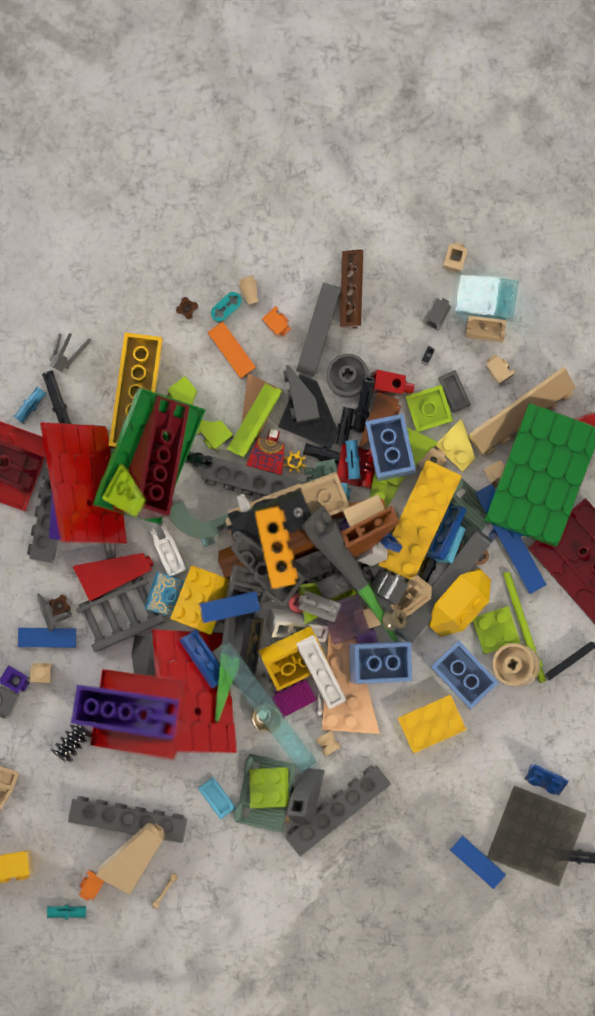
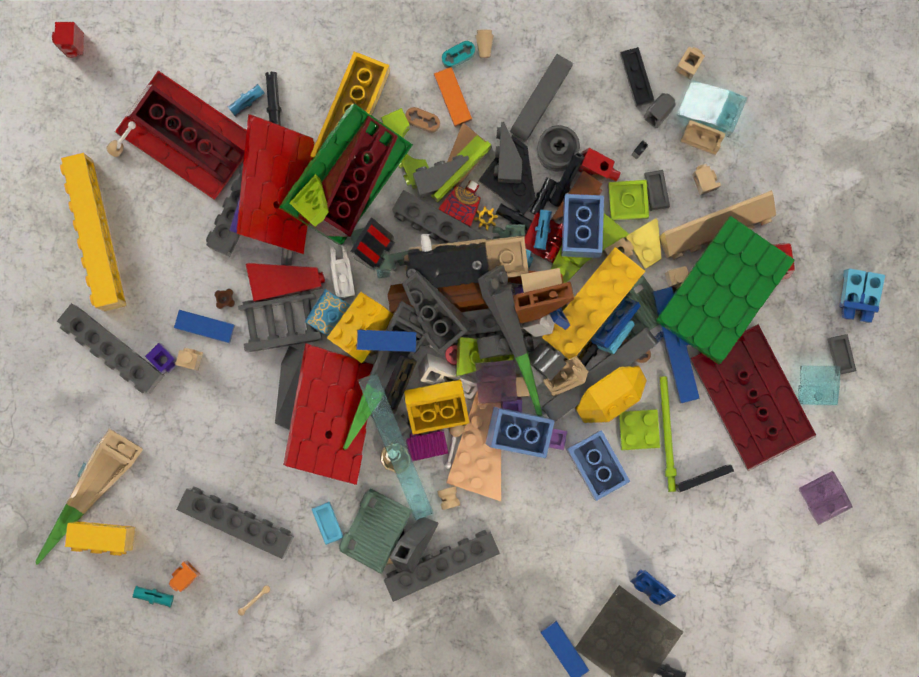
camera: 10 degrees right, 0 degrees up
dark grey piece [37,593,72,632] -> none
dark grey plant [49,333,91,372] -> none
black piece [50,724,92,762] -> none
piece [71,669,187,760] -> none
tan slope [96,823,166,895] -> none
reddish brown plate [176,297,198,319] -> none
blue tile [179,629,220,689] -> none
black pin [185,451,213,468] -> none
lime plate [250,767,289,809] -> none
light orange brick [254,507,298,589] -> none
orange brick [262,306,291,338] -> none
white tile [296,635,347,709] -> none
light grey hinge [298,591,341,622] -> none
reddish brown fence [340,249,363,329] -> none
dark tan wheel [383,609,407,631] -> none
yellow brick [397,695,466,754] -> none
tan wheel [493,643,540,687] -> none
none -> black slope [350,217,395,271]
none -> medium nougat beam [405,107,440,133]
none -> dark grey slope [413,155,469,198]
none -> medium lavender plate [549,429,567,450]
none -> black tile [620,47,654,107]

